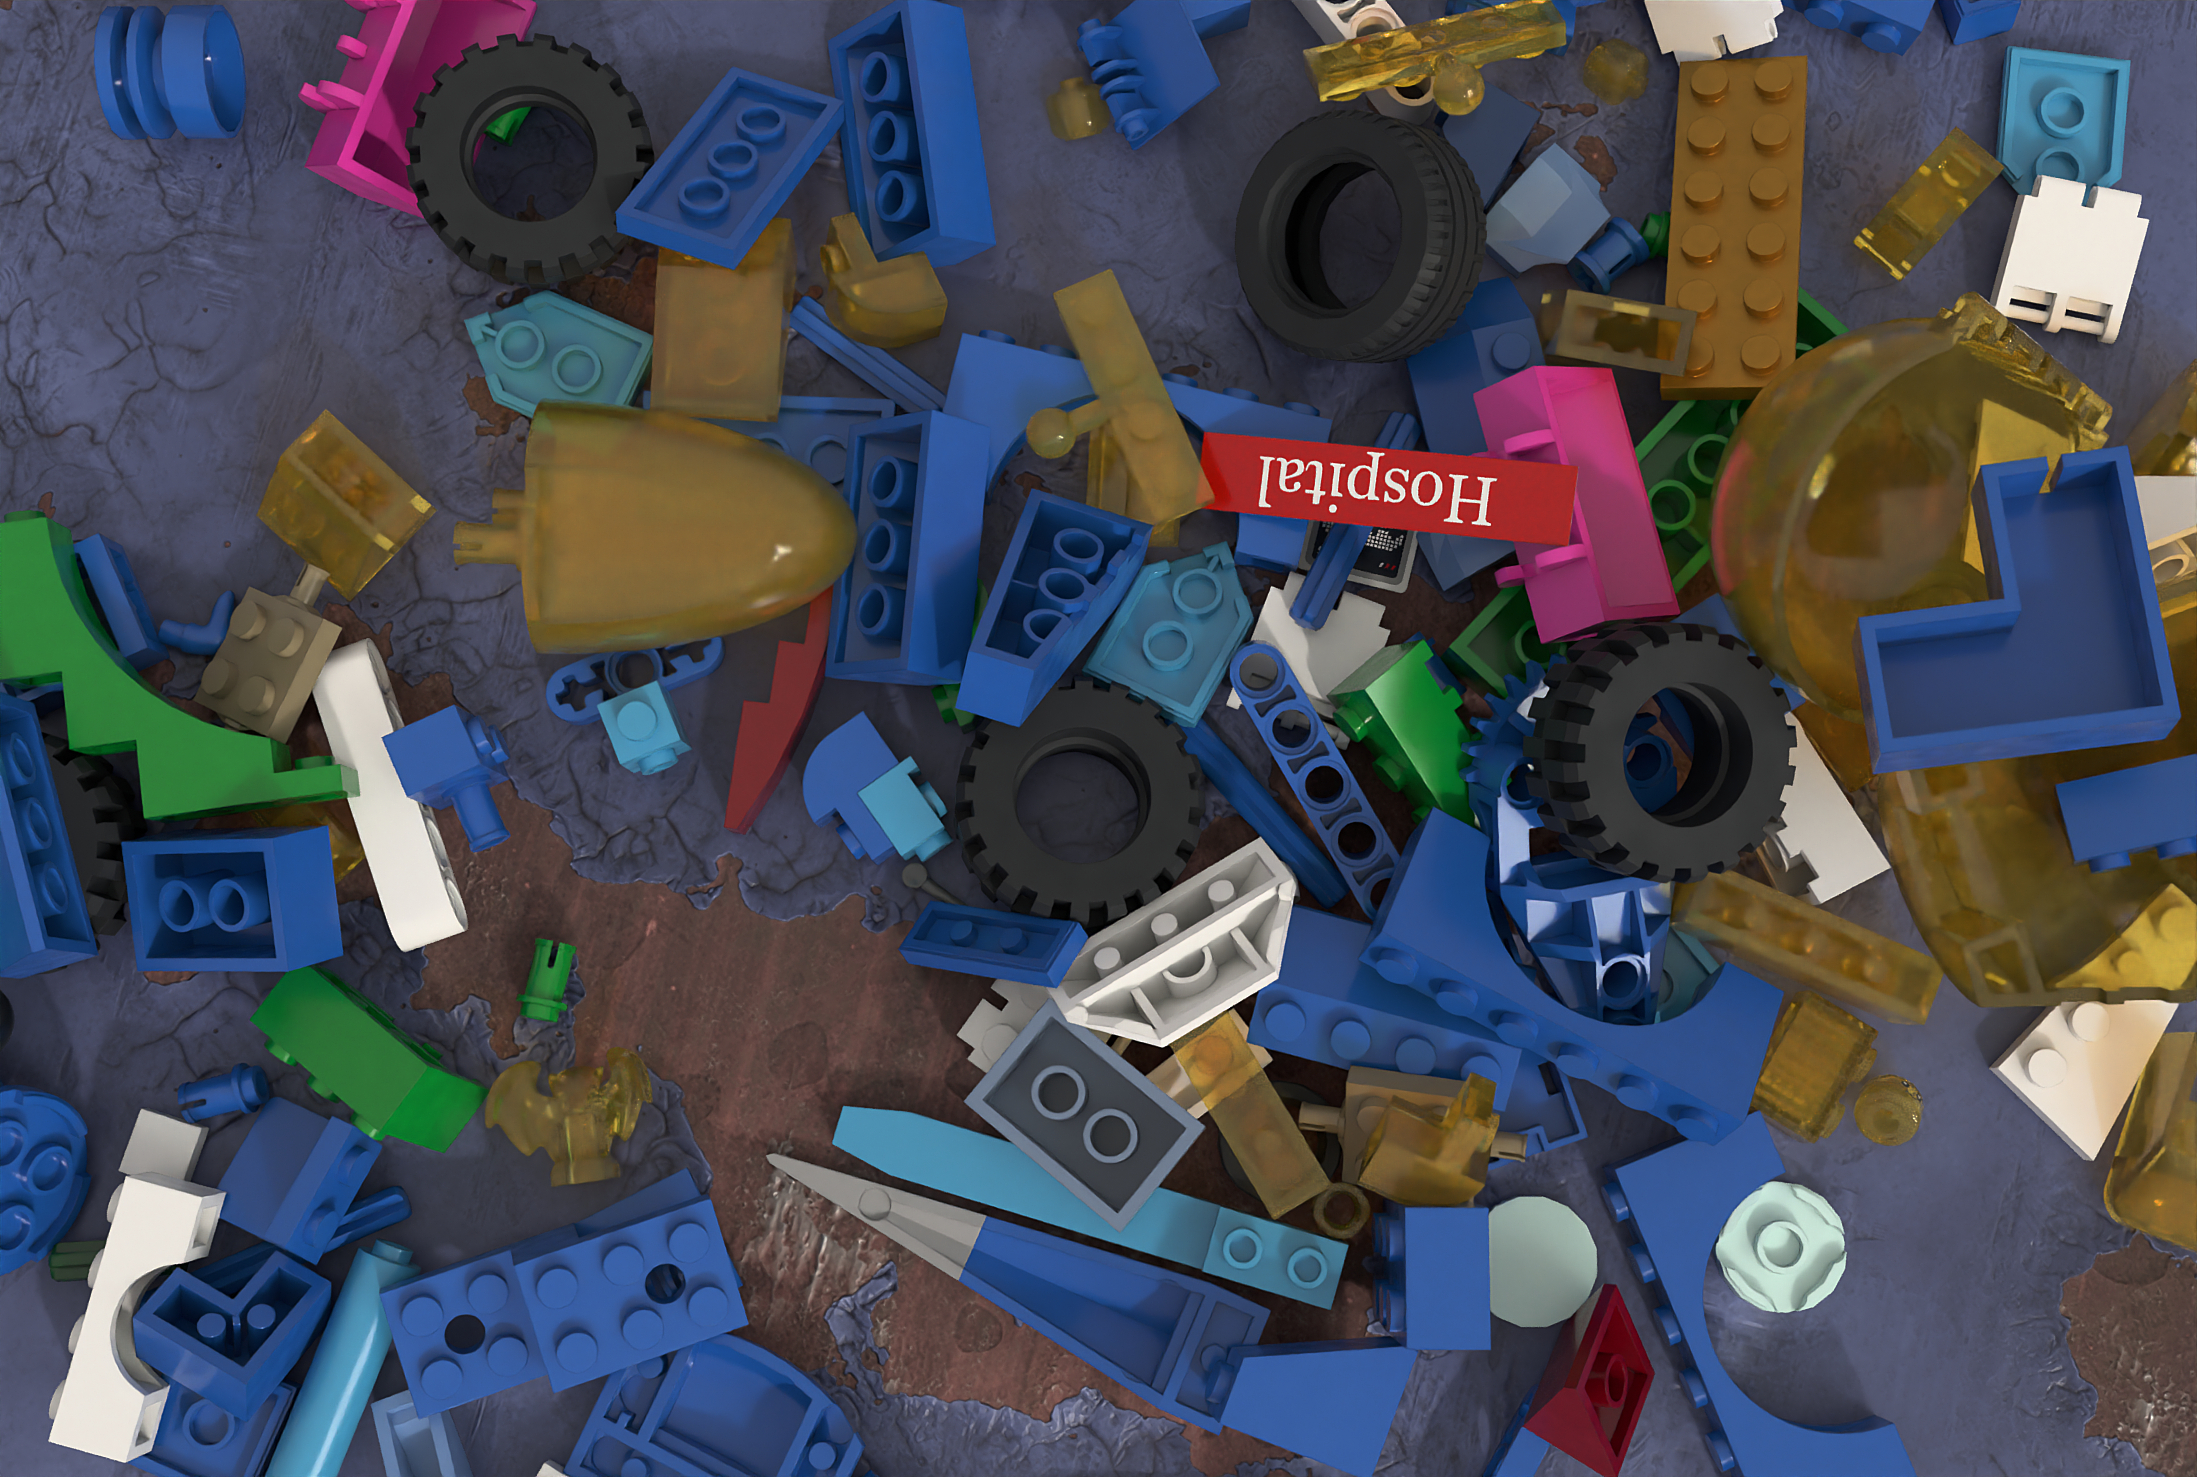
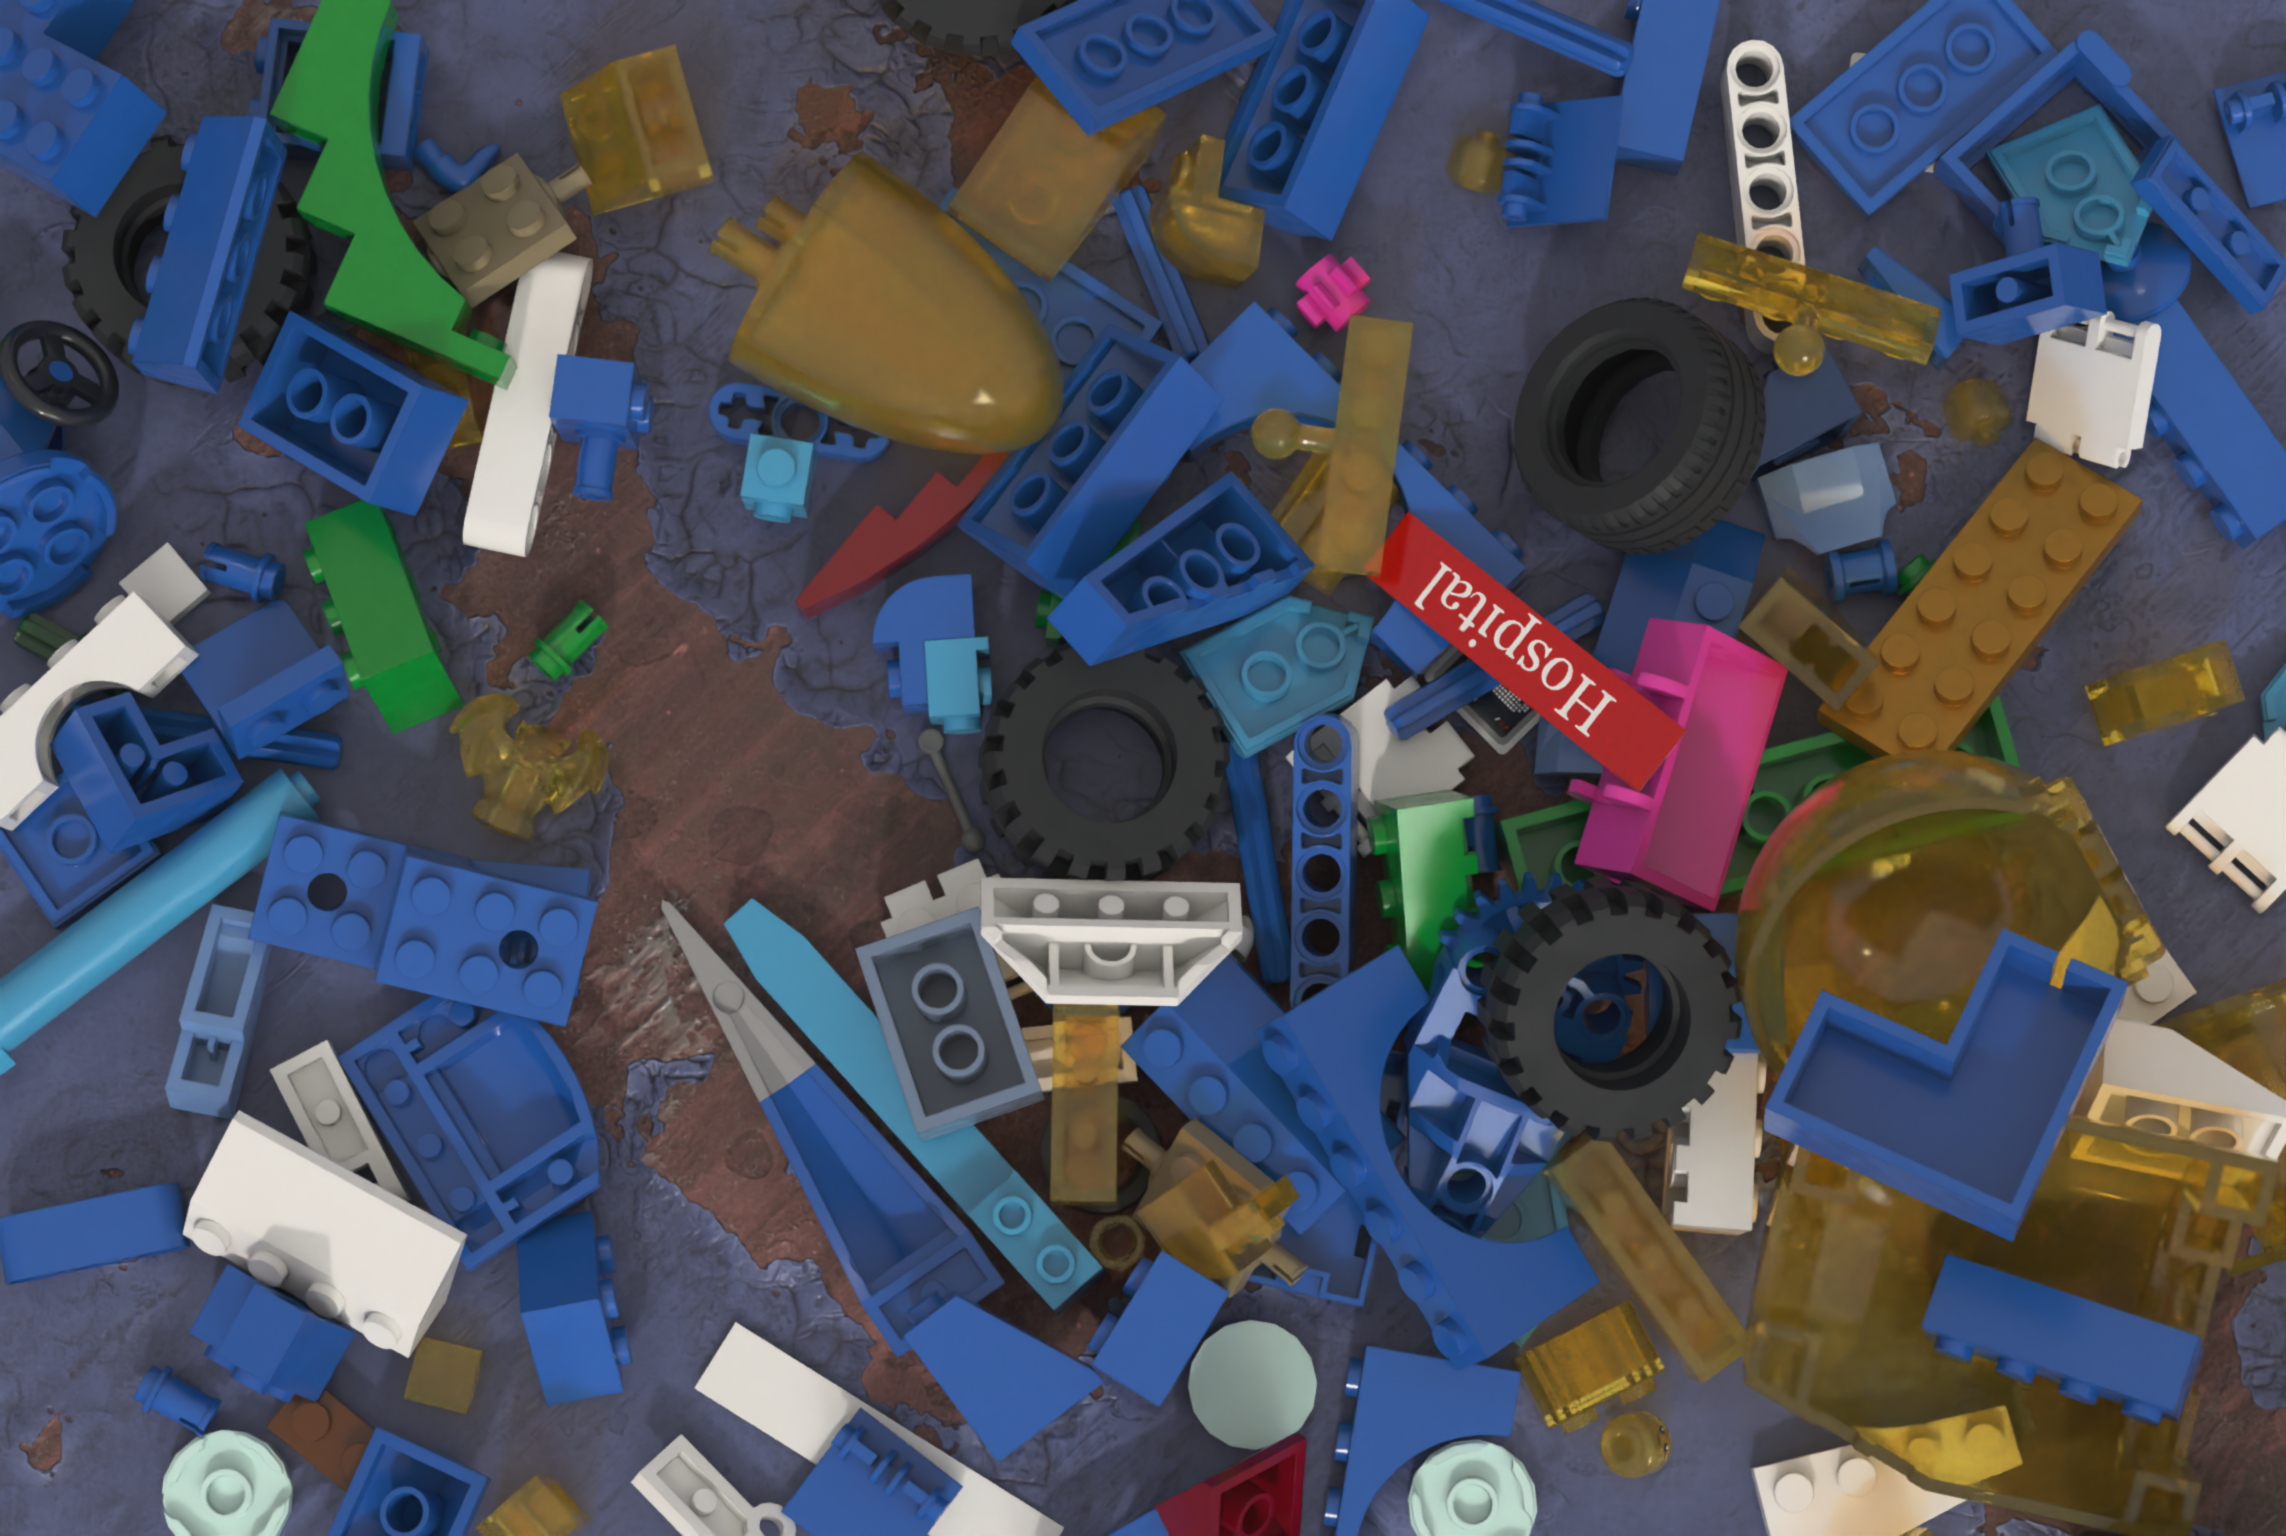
camera: 30 degrees right, 0 degrees up
dark azure tile [464,290,661,452] -> none
blue tile [898,901,1089,989] -> none
none -> dark pink gear [1295,253,1372,332]

